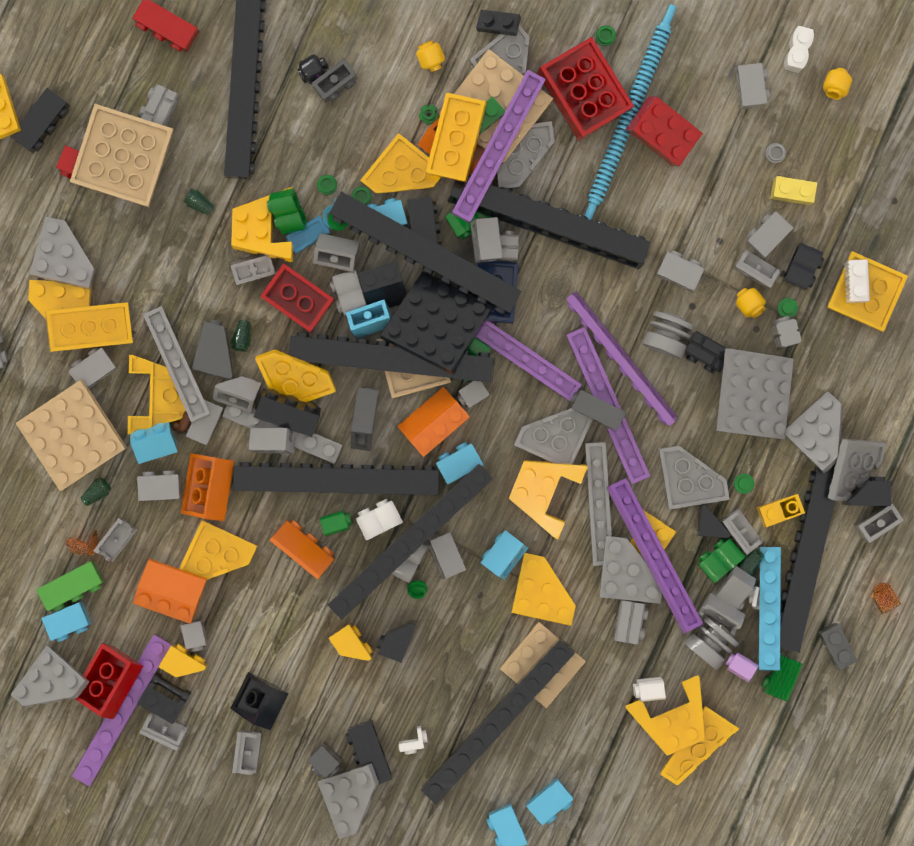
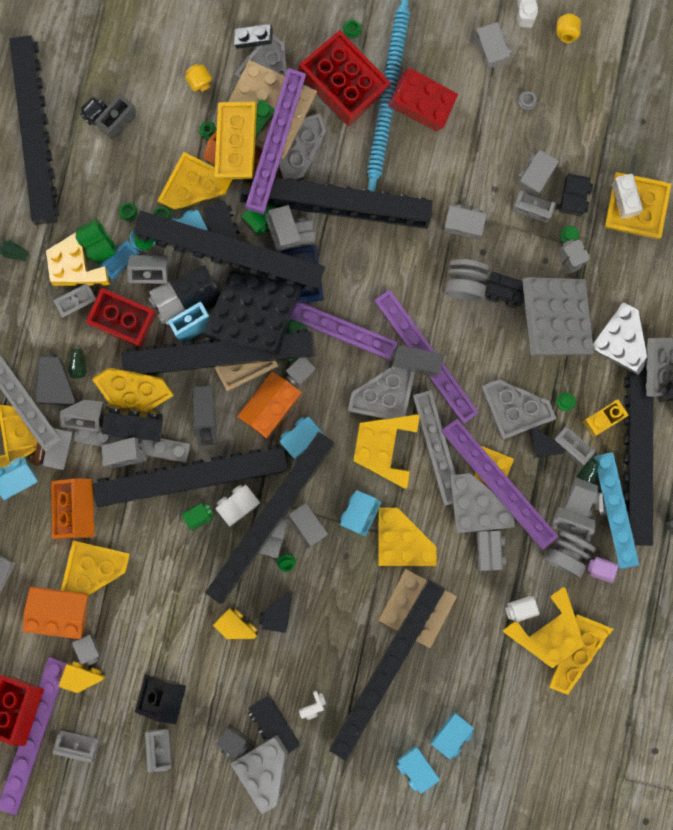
camera: 20 degrees left, 5 degrees down
light grey brick [137,470,182,501] -> none
black plate [137,672,192,725] -> none
orange slope [270,520,336,580] -> none
medium lavender plate [567,291,678,426] -> none
green brick [697,538,745,583] -> none
yellow head [735,288,766,318] -> none
green brick [761,654,803,702] -> none
light yellow brick [770,176,817,205] -> none

